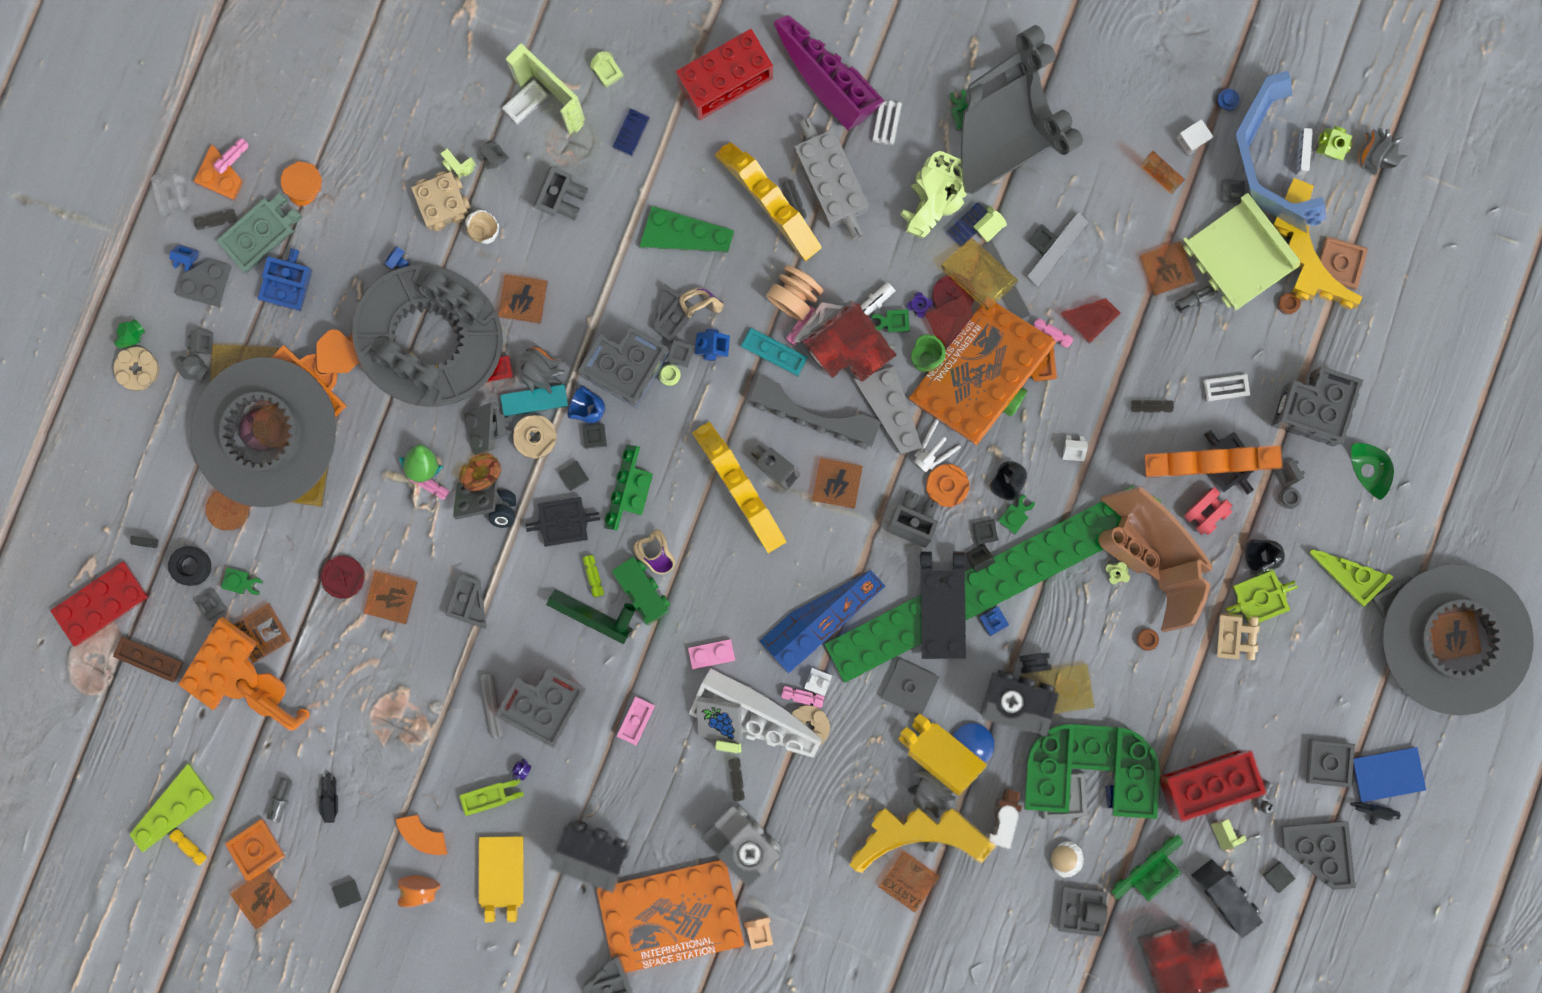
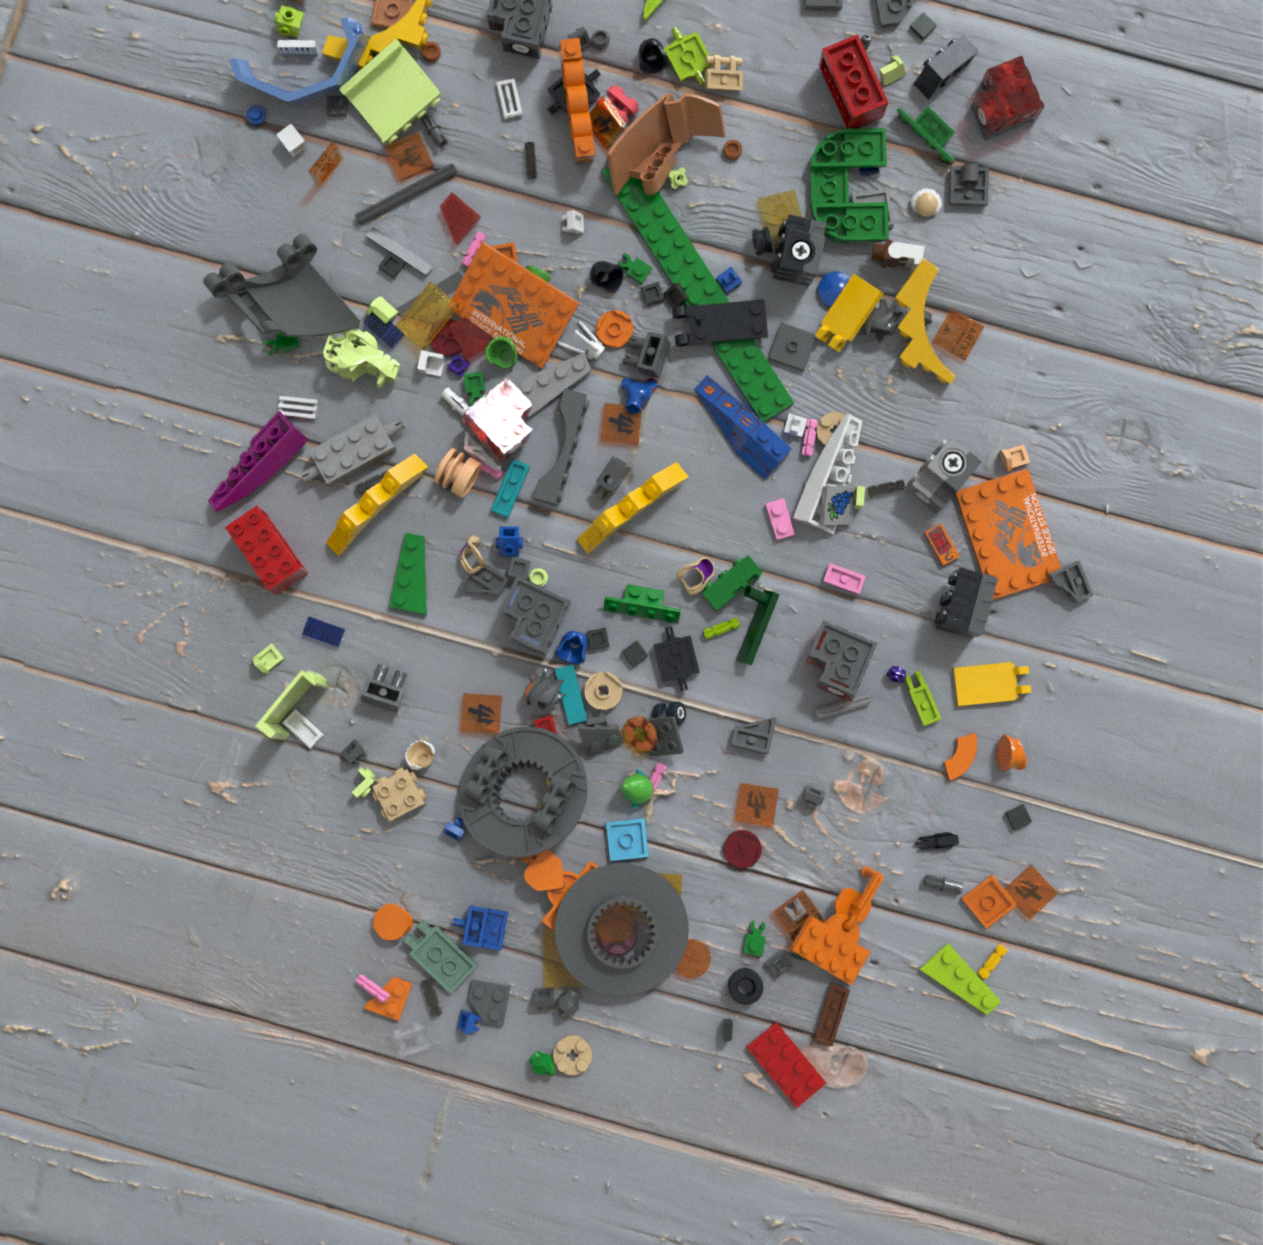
camera: 90 degrees left, 0 degrees up
none -> dark grey axle [355,163,457,224]
none -> white panel [417,351,445,377]
none -> clear orange tile [590,95,627,150]
none -> medium azure tile [606,818,649,861]
none -> blue animal [621,378,658,414]
none -> dark grey tile [803,785,825,810]
none -> tile [924,523,960,566]

